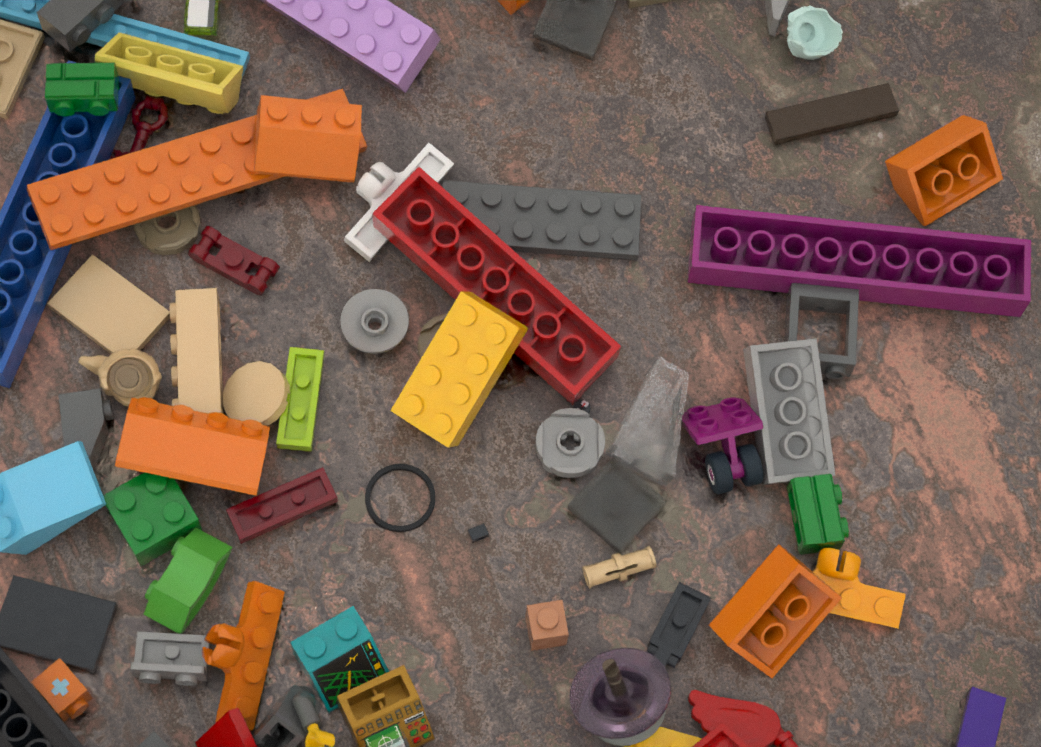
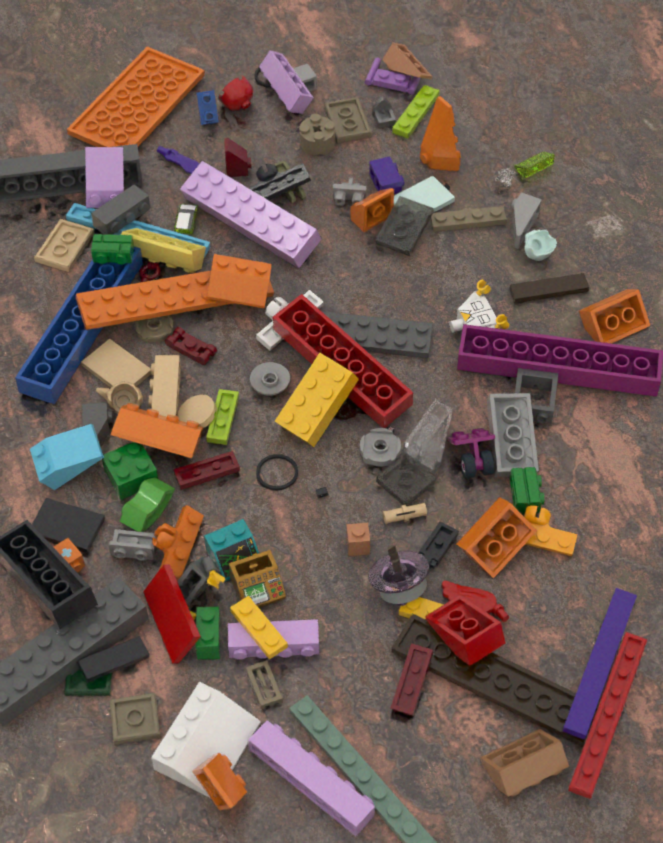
camera: 10 degrees right, 15 degrees down
none -> white torso [449,280,509,332]

